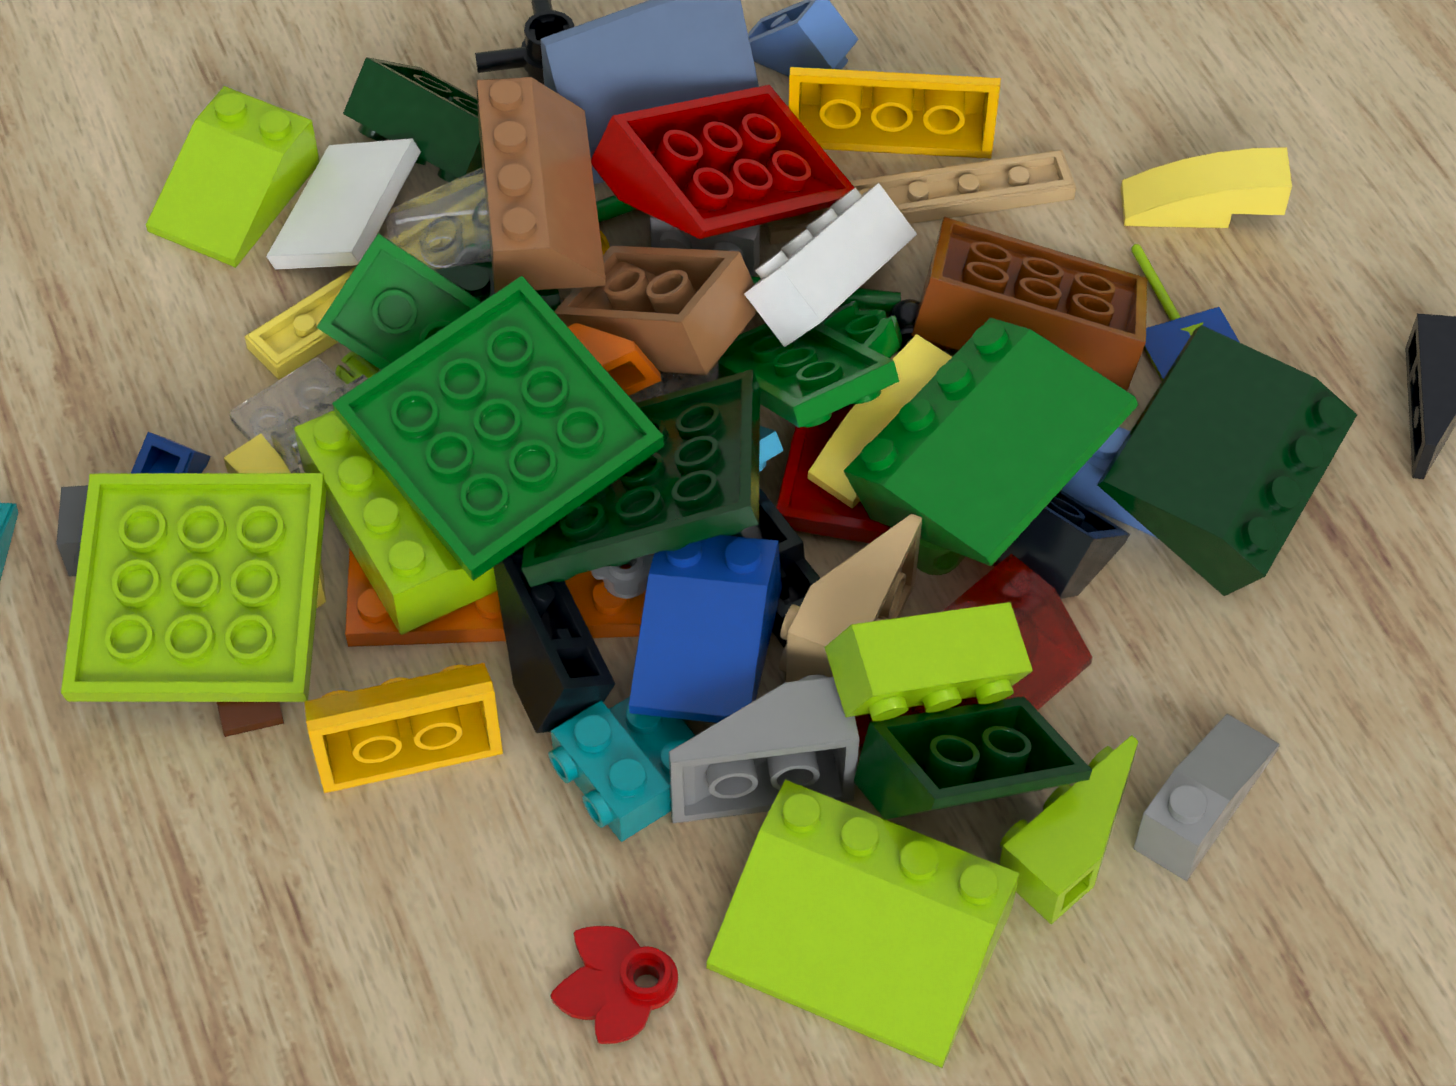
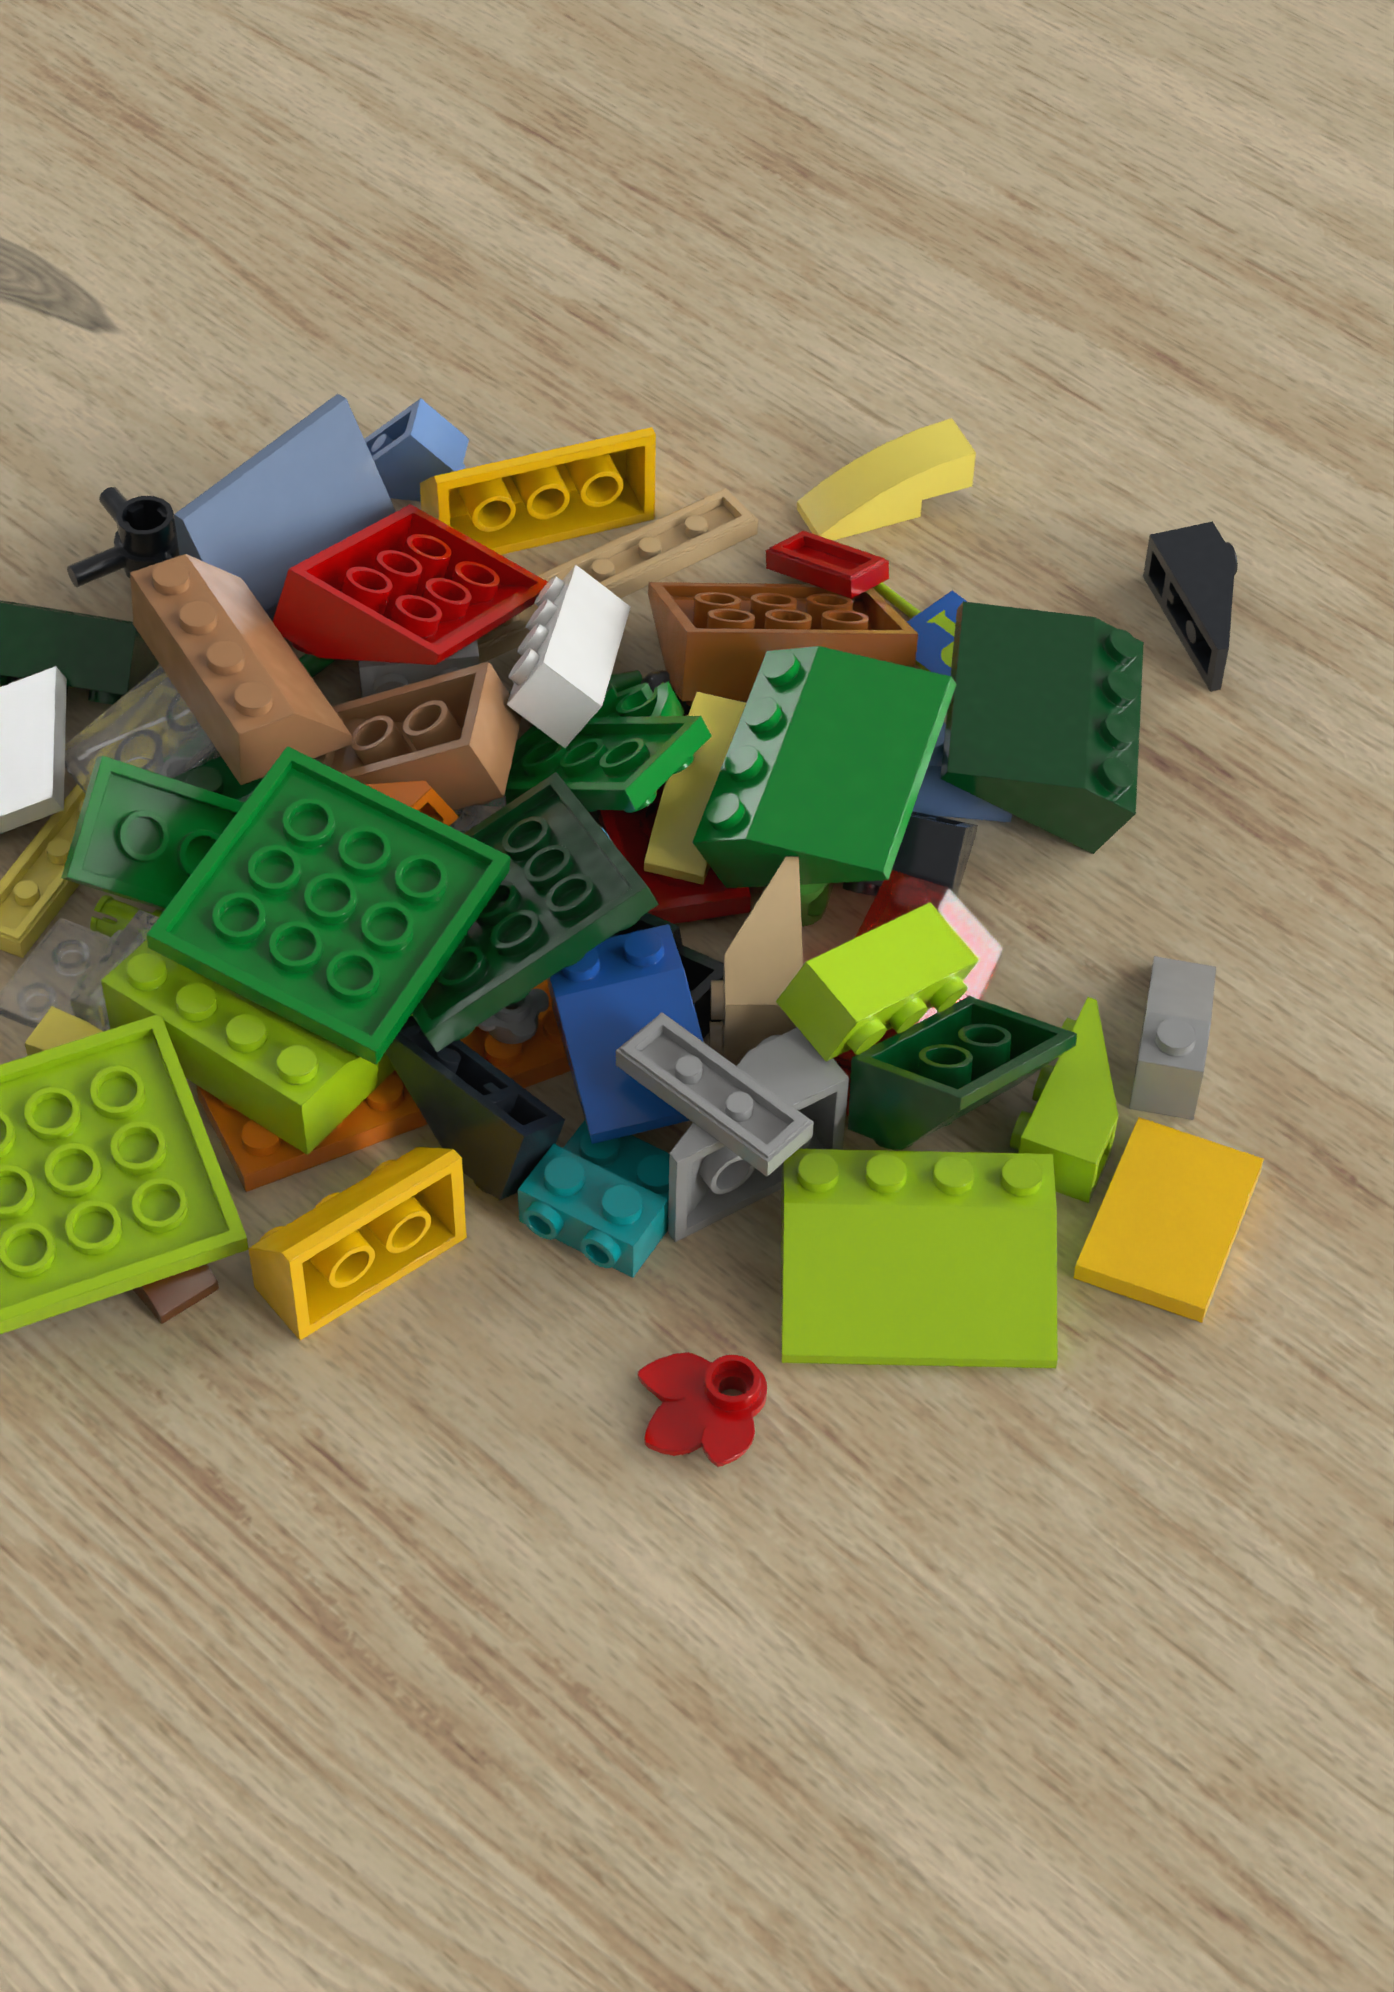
camera: 25 degrees left, 5 degrees down
none -> light grey tile [616,1013,814,1176]
none -> red tile [765,531,889,599]
none -> yellow tile [1073,1117,1264,1323]

